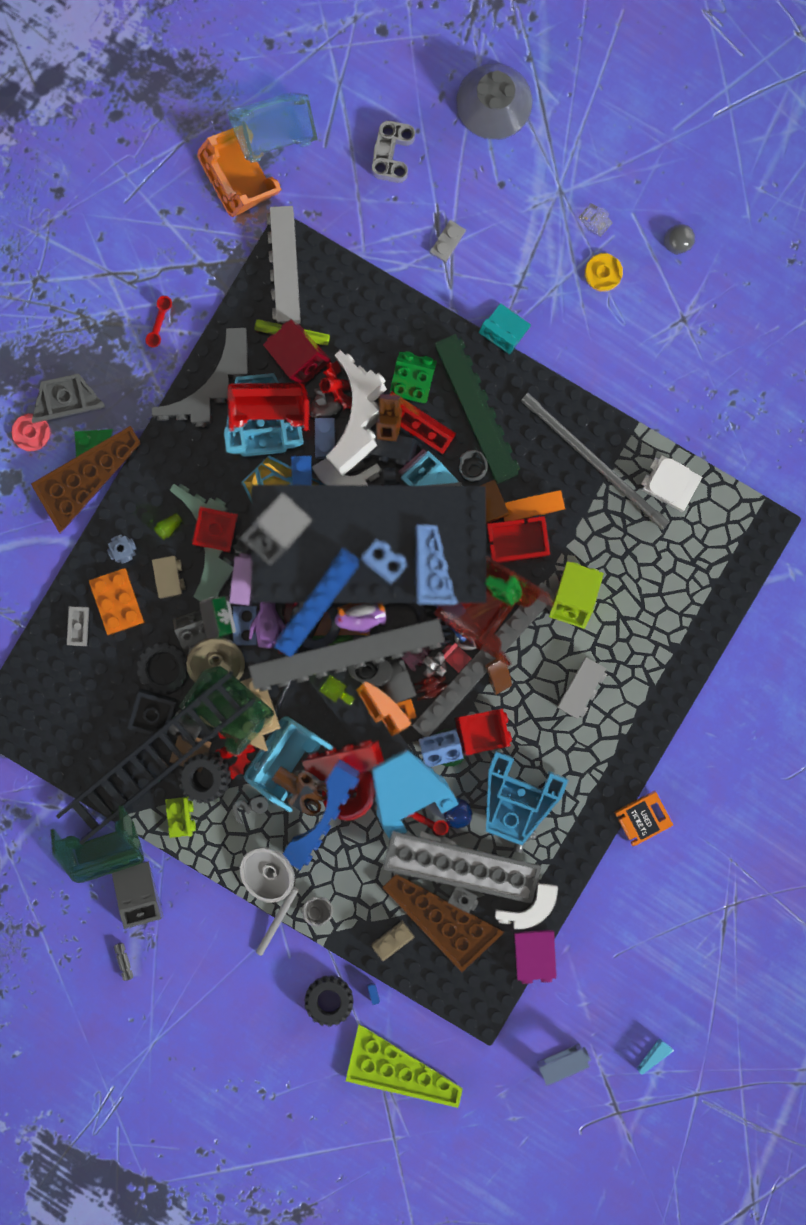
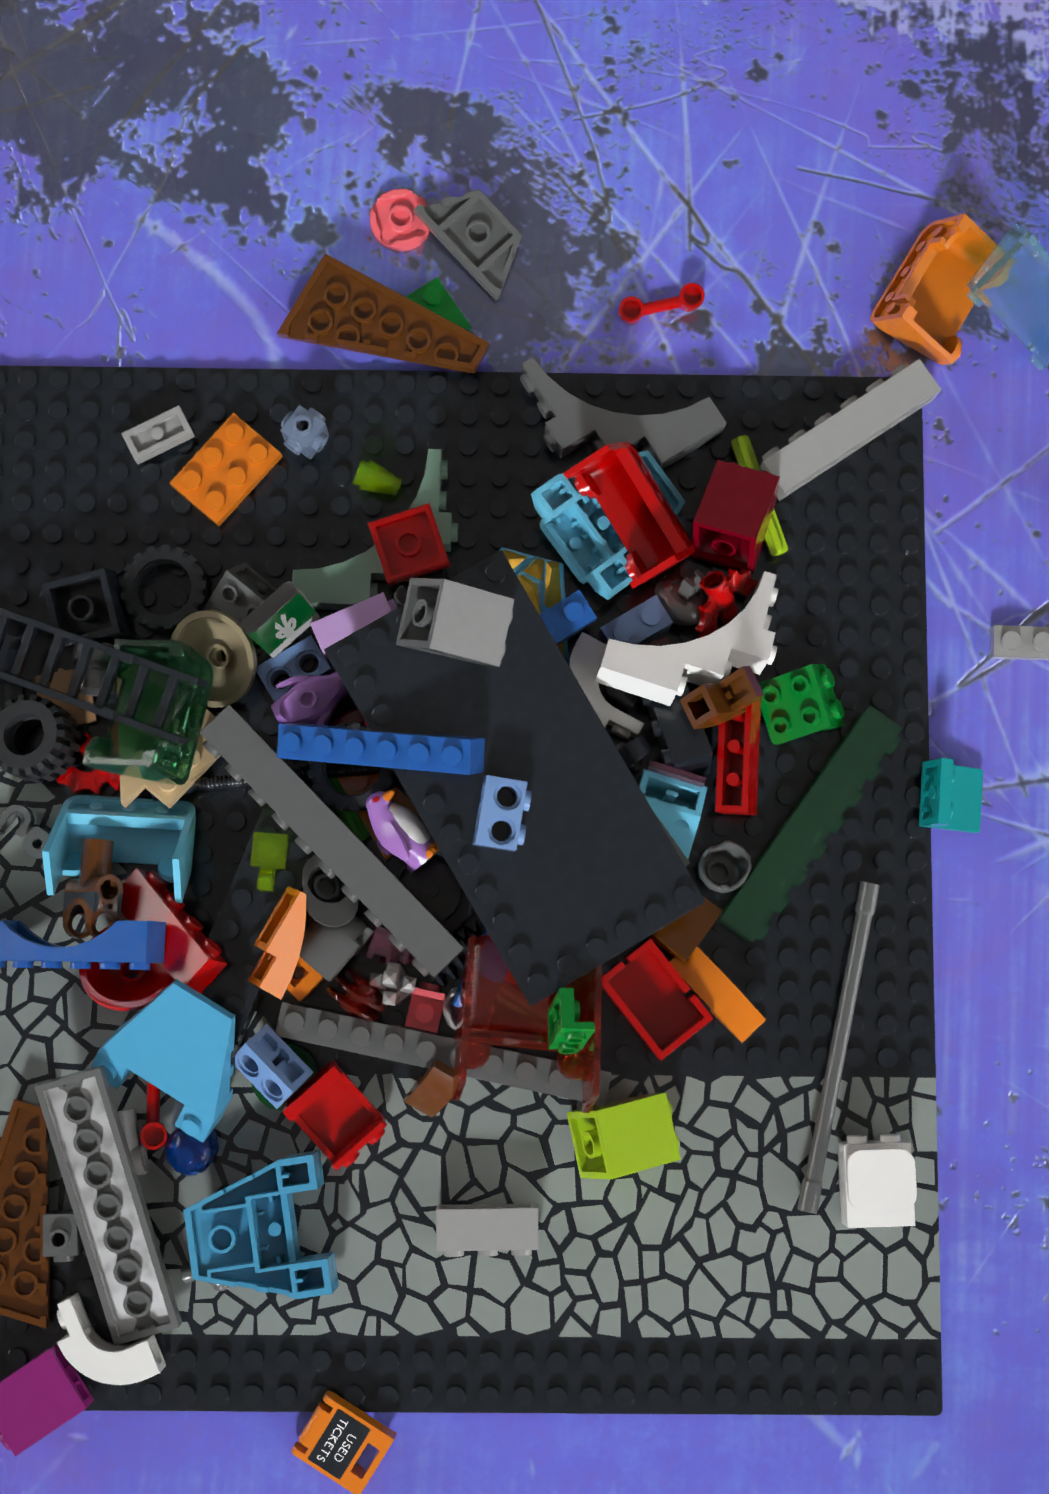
camera: 55 degrees right, 5 degrees down
dark tan brick [152,556,185,599] -> none
medium blue wing [416,525,457,605] -> none

